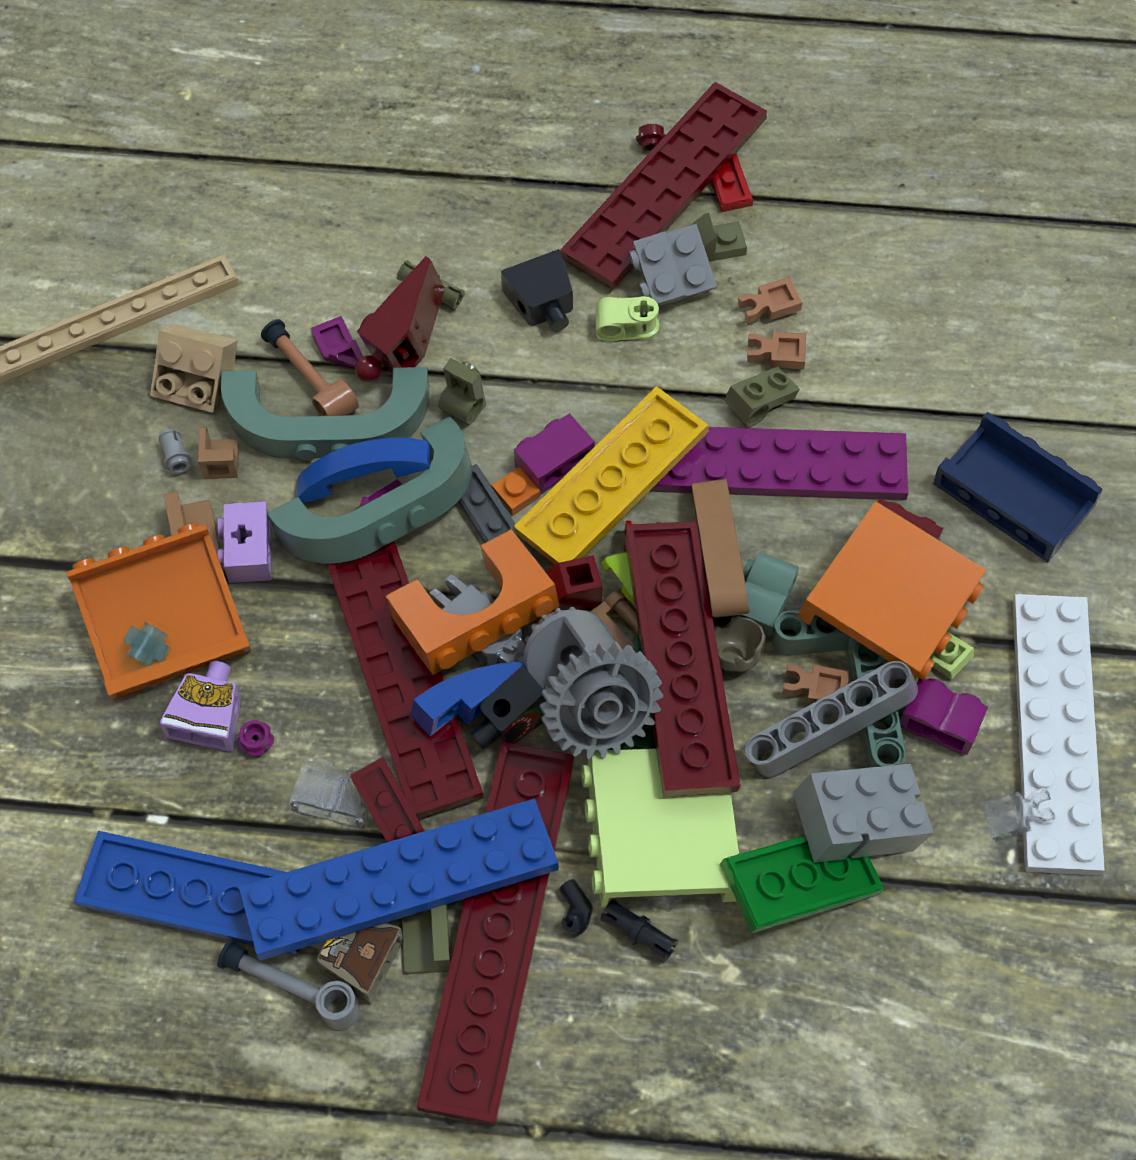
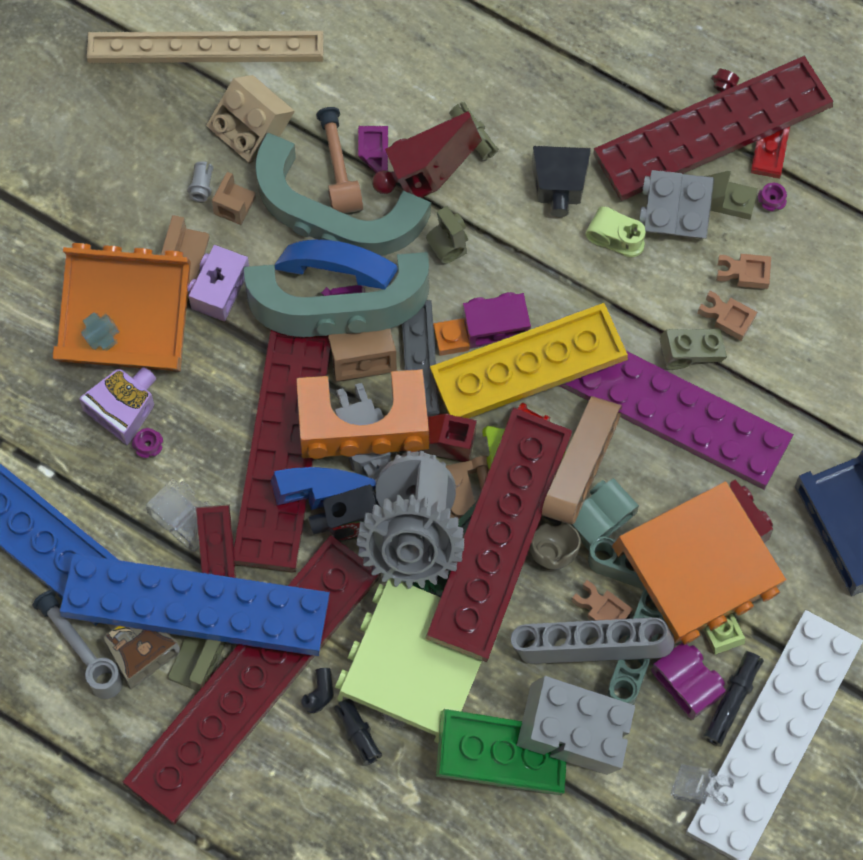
camera: 25 degrees right, 5 degrees up
none -> medium nougat panel [328,328,397,381]
none -> black pin [703,651,764,747]
none -> magenta plate [758,182,787,211]

